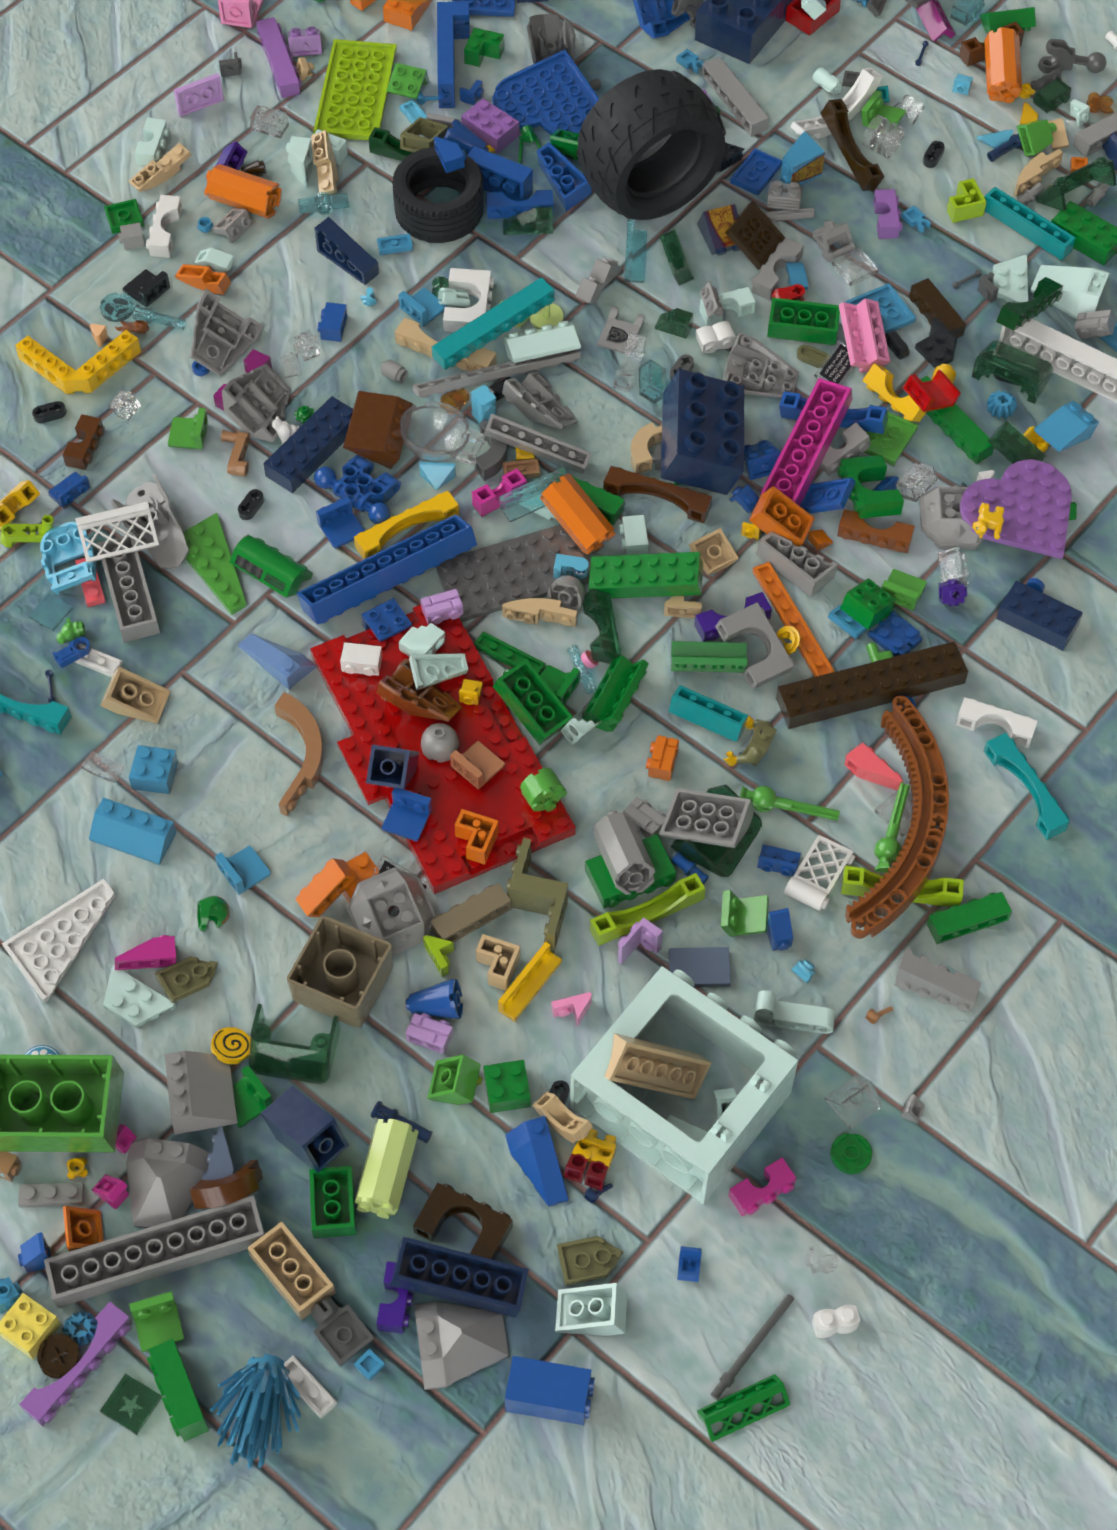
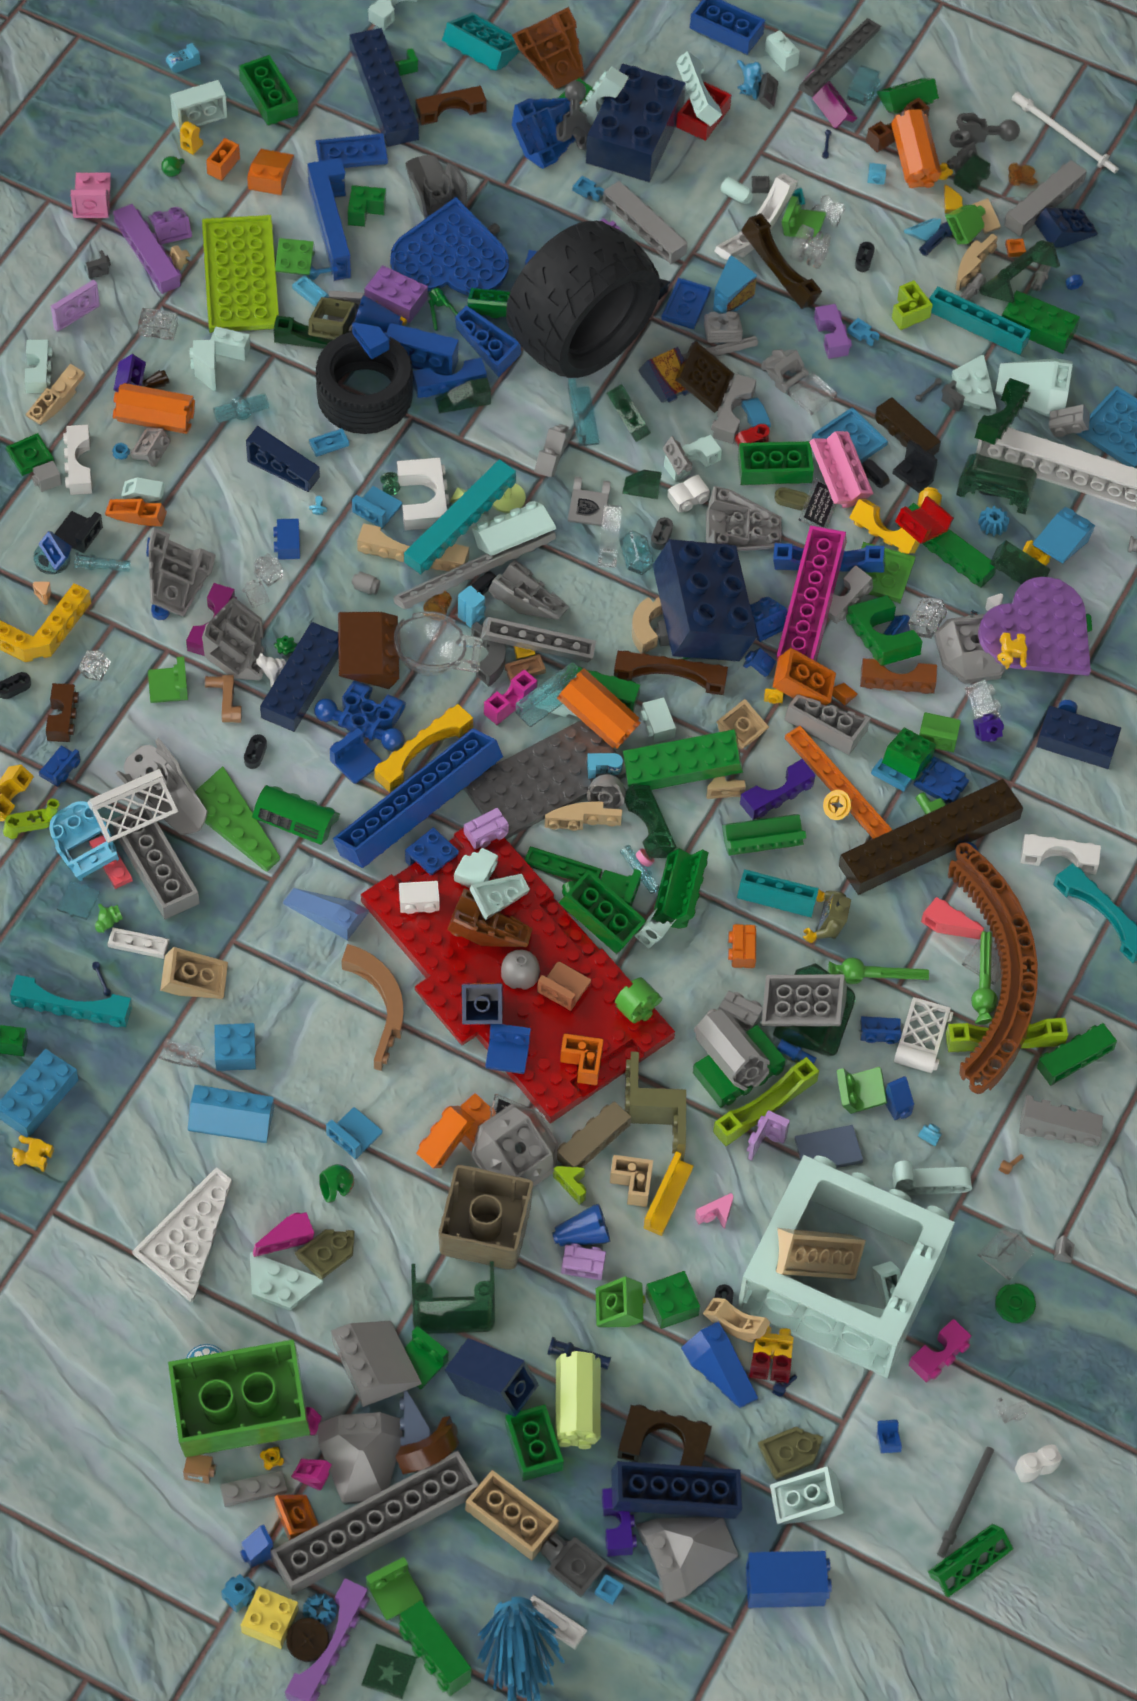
camera: 15 degrees left, 0 degrees up
blue piece [53,637,91,668] -> none
dark orange plate [115,320,150,334] -> none
yellow tile [211,1027,252,1064] -> none
tan slope [311,130,339,198] -> none
medium azure slope [419,462,456,490] -> none
light aqua arm [438,287,471,308] -> none
blue bracket [459,80,484,106] -> none
yellow bracket [459,679,483,705] -> none
light grey arch [715,602,794,690] -> none
blue tile [800,478,855,514] -> none
light aqua bracket [1070,99,1090,127] -> none
none -> blue slope [38,531,72,570]

